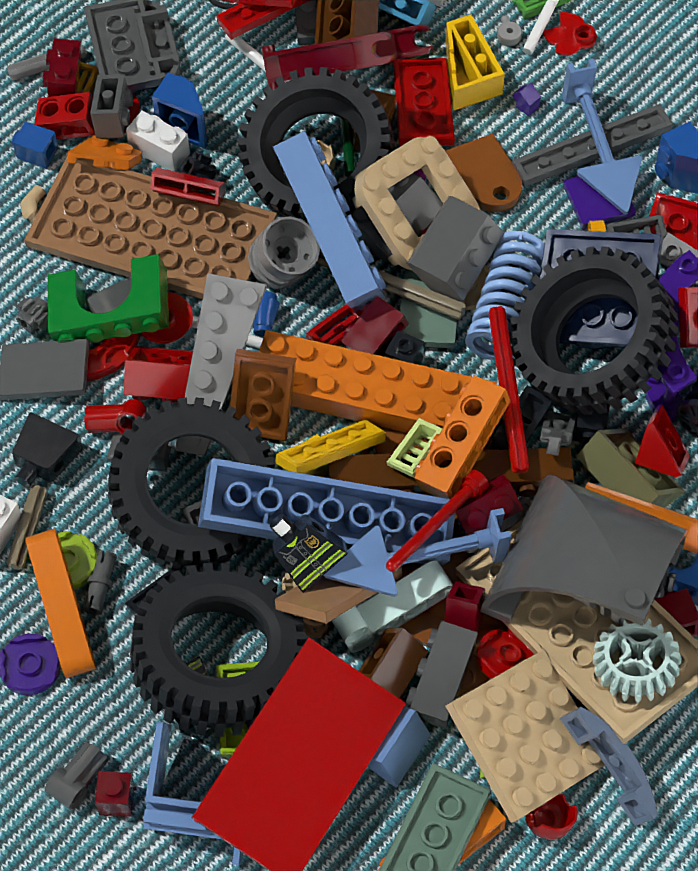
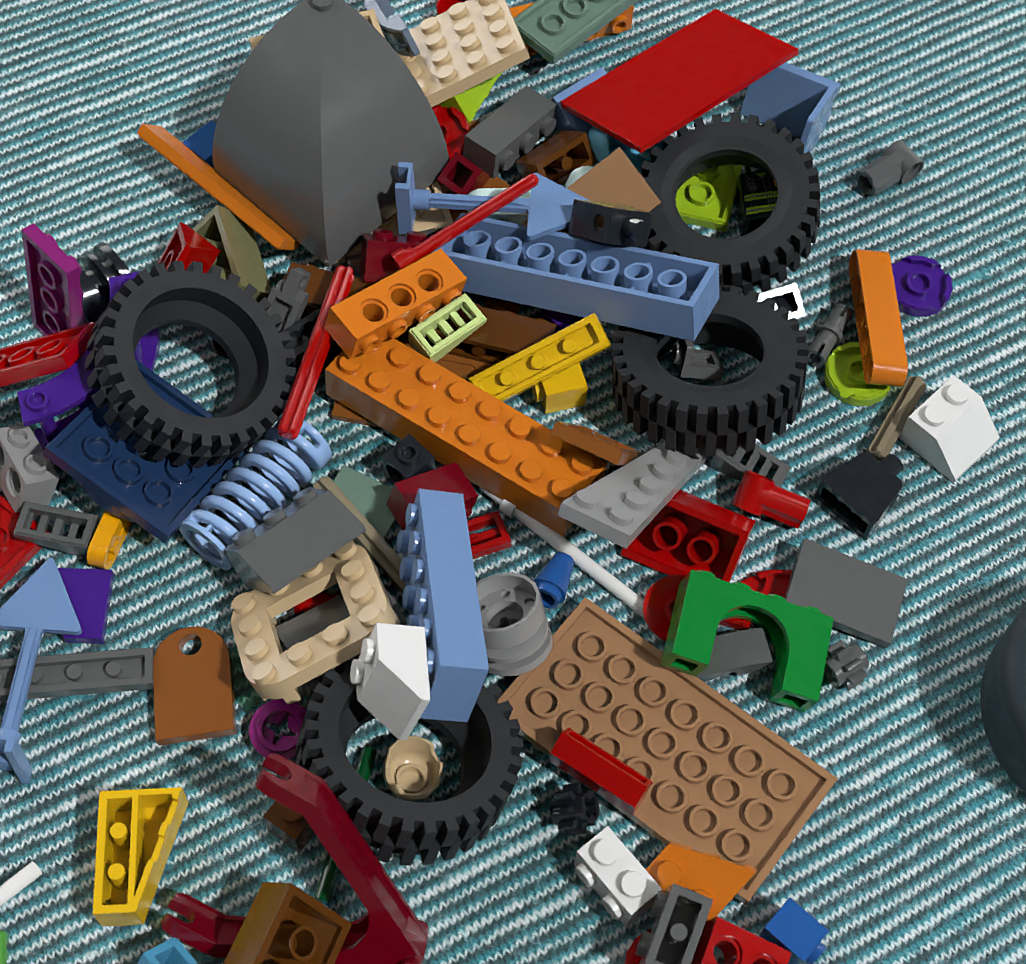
camera: 165 degrees left, 0 degrees up
tan arm [20,185,46,223] -> none
dark red brick [95,771,135,817] -> none
blue slope [152,72,208,149] -> none
red tile [393,58,455,147] -> none
light grey piece [497,15,522,46] -> none
dark purple piece [512,82,541,116] -> none
none -> white slope [350,623,430,740]

